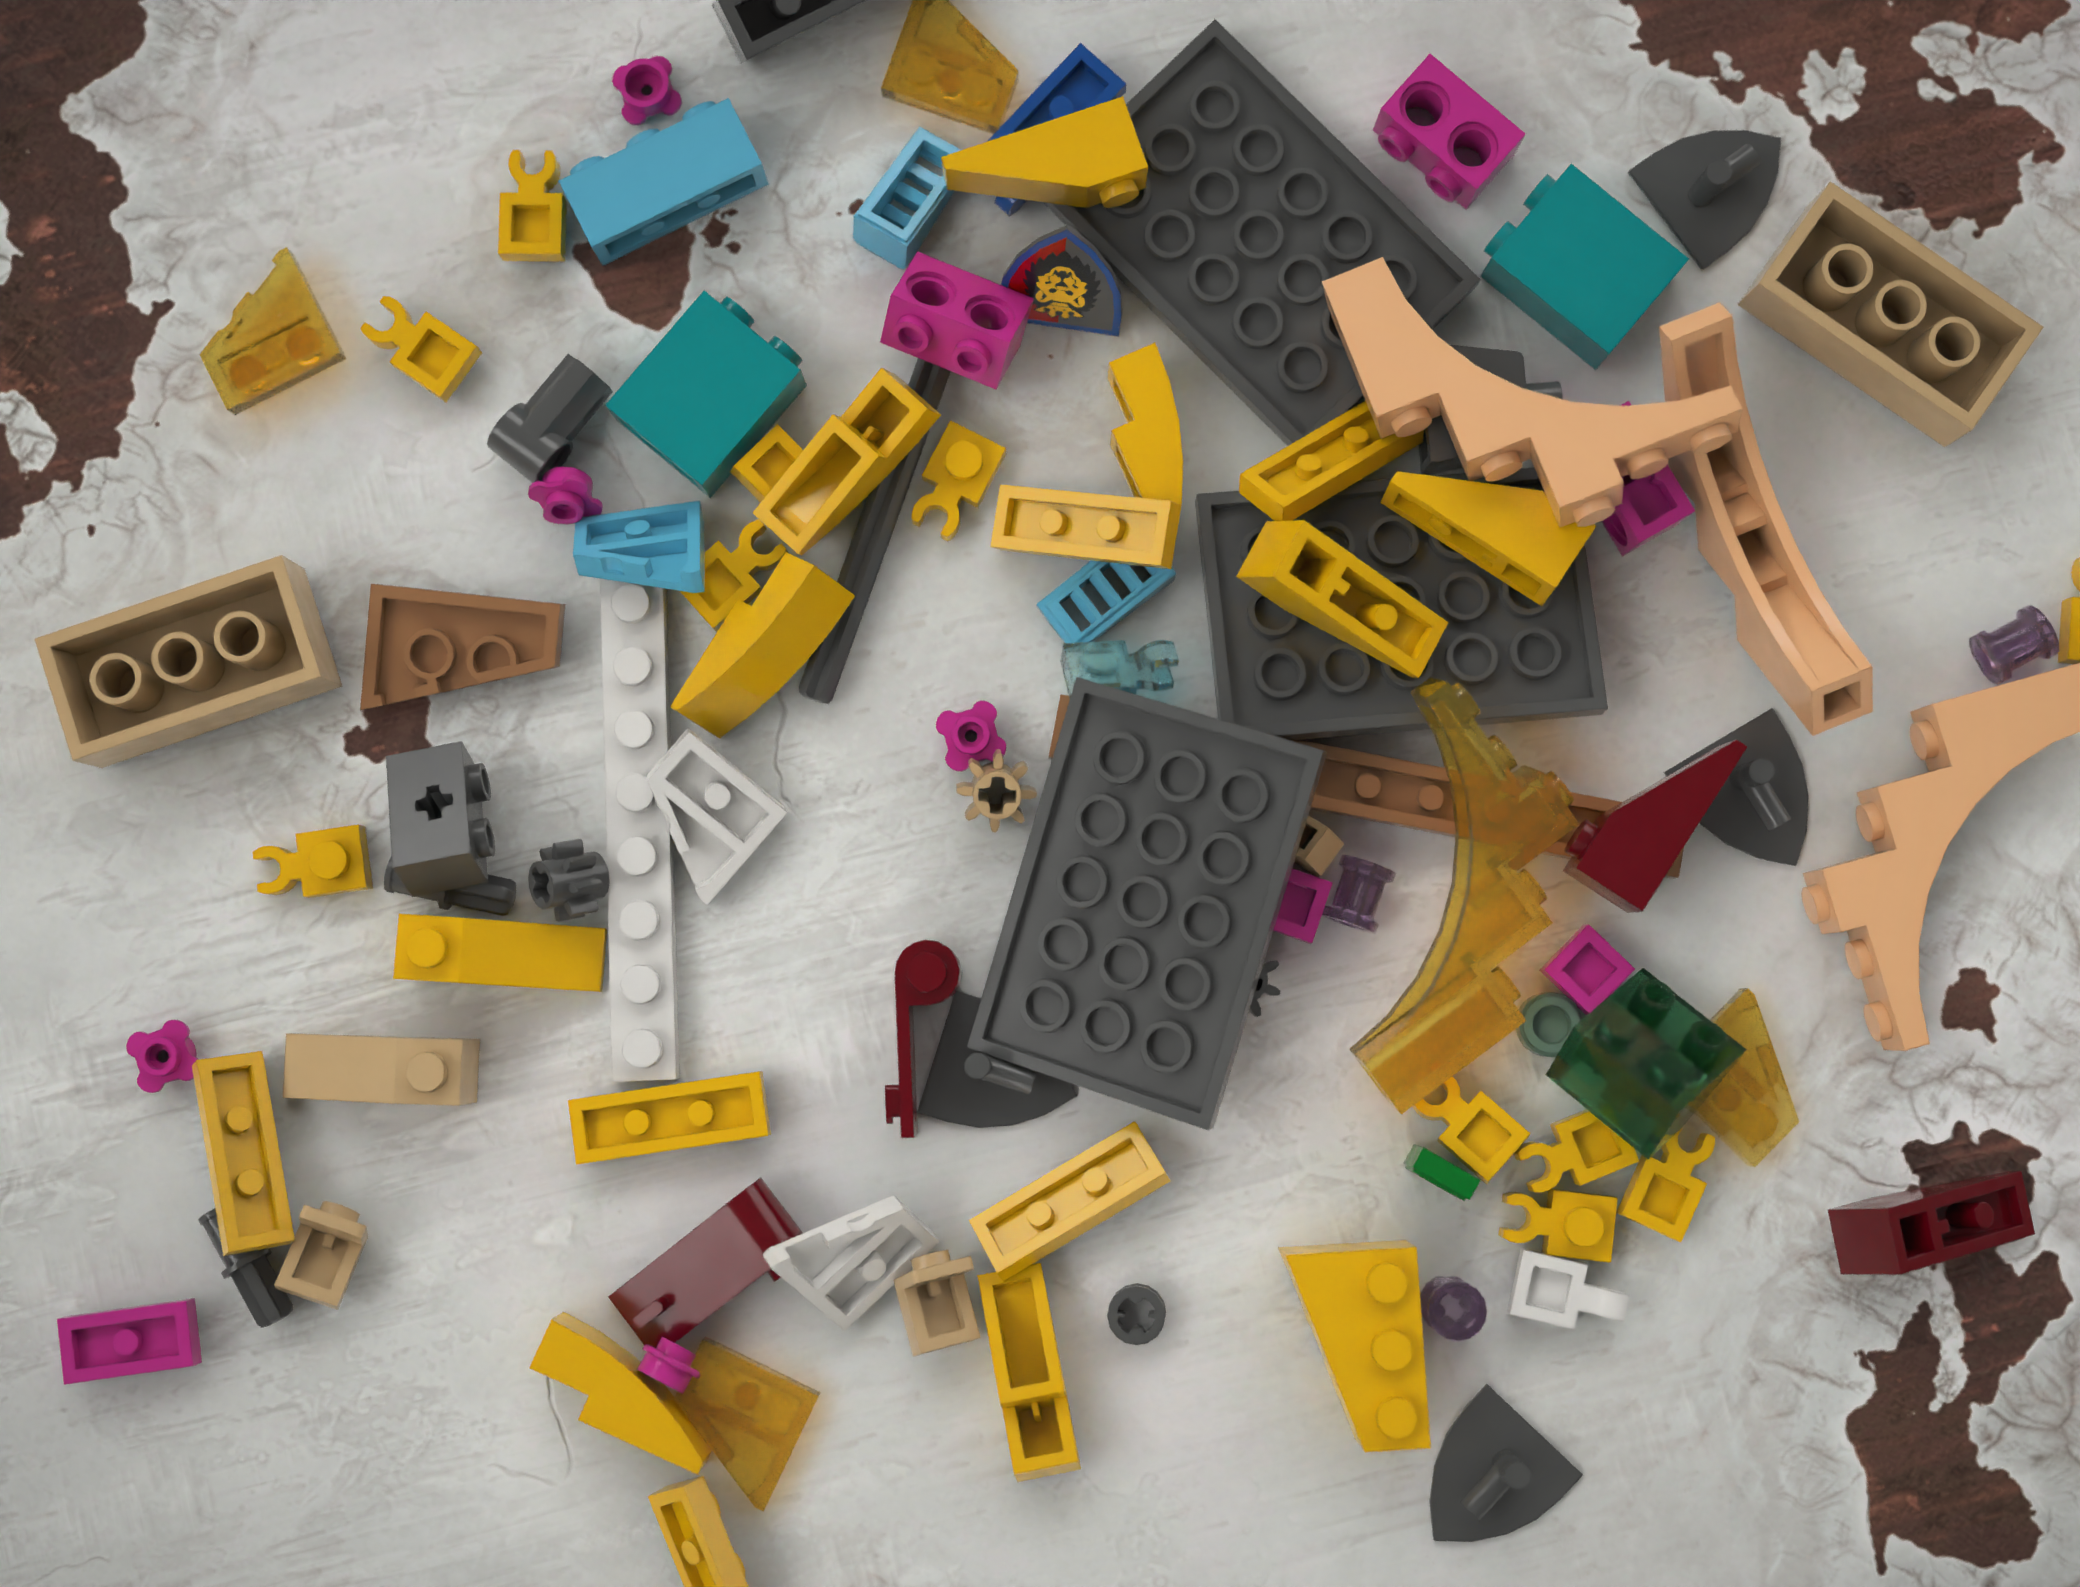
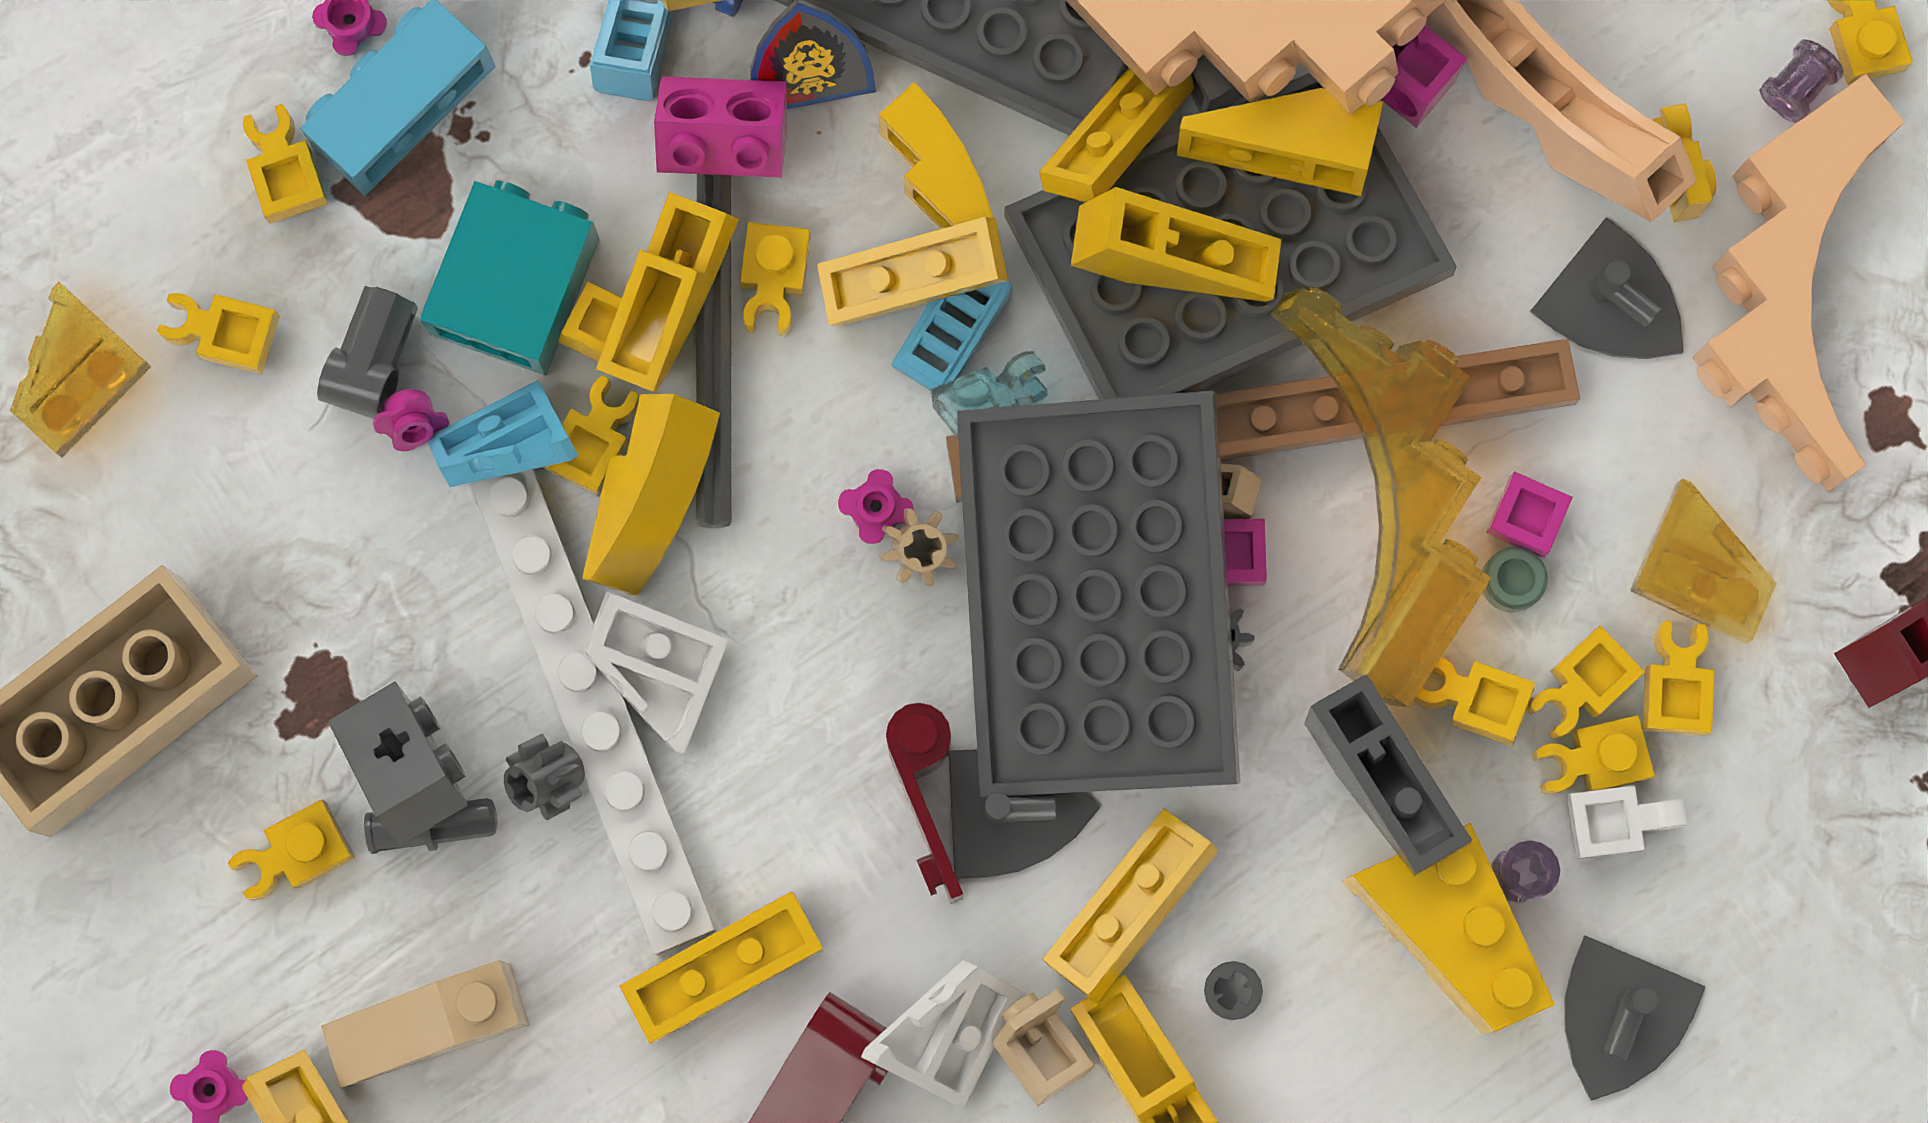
camera: 25 degrees left, 5 degrees down
medium nougat wing [360,584,566,710] -> none
yellow slope [393,914,607,992] -> none
clear purple bush [1322,854,1396,934] -> none
green tile [1404,1144,1481,1201] -> none
clear green slope [1546,968,1747,1159] -> none
dark red slope [1563,740,1748,913] -> none
none -> dark grey slope [1304,674,1472,876]
none -> yellow plate [1652,103,1717,223]

